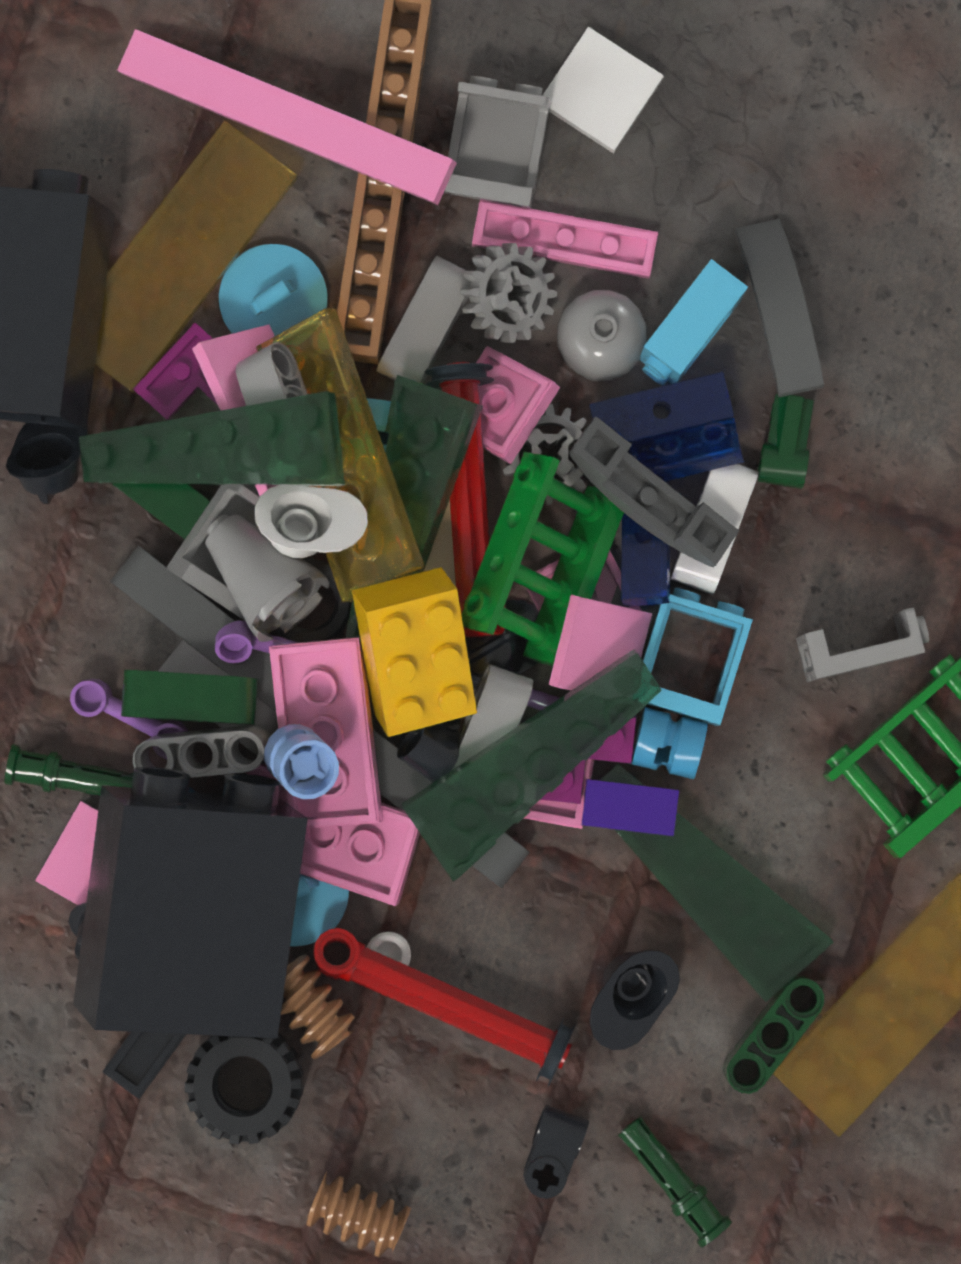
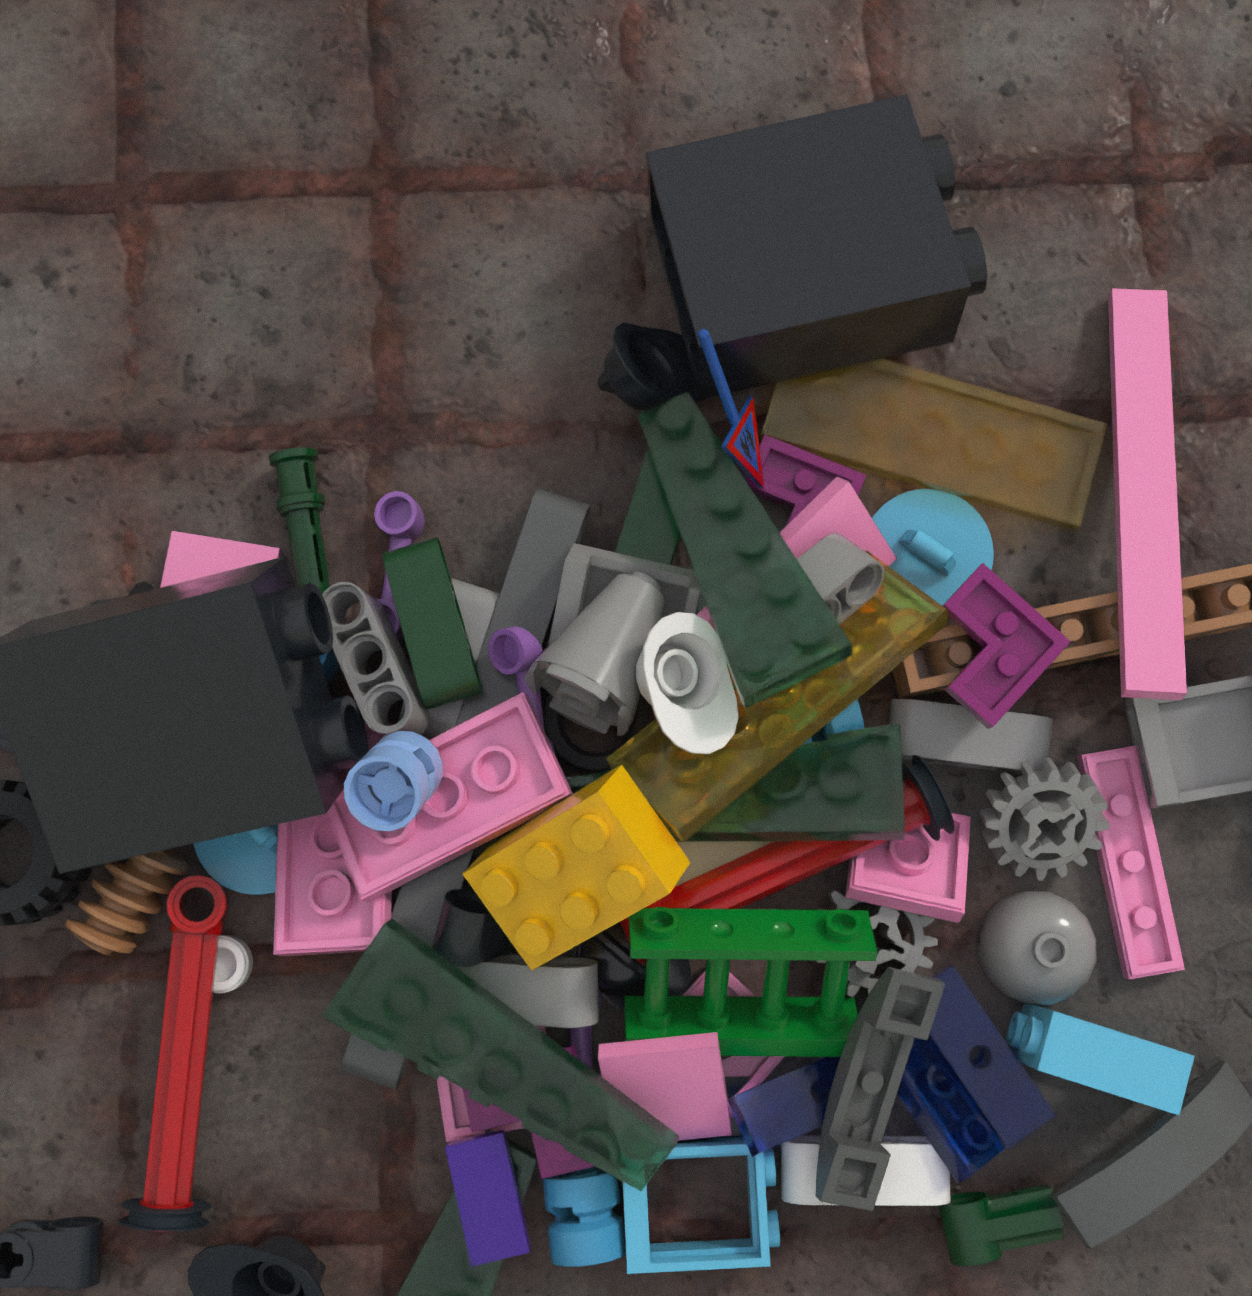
camera: 70 degrees right, 5 degrees down
none -> blue piece [698,329,764,488]
none -> magenta plate [940,563,1071,729]

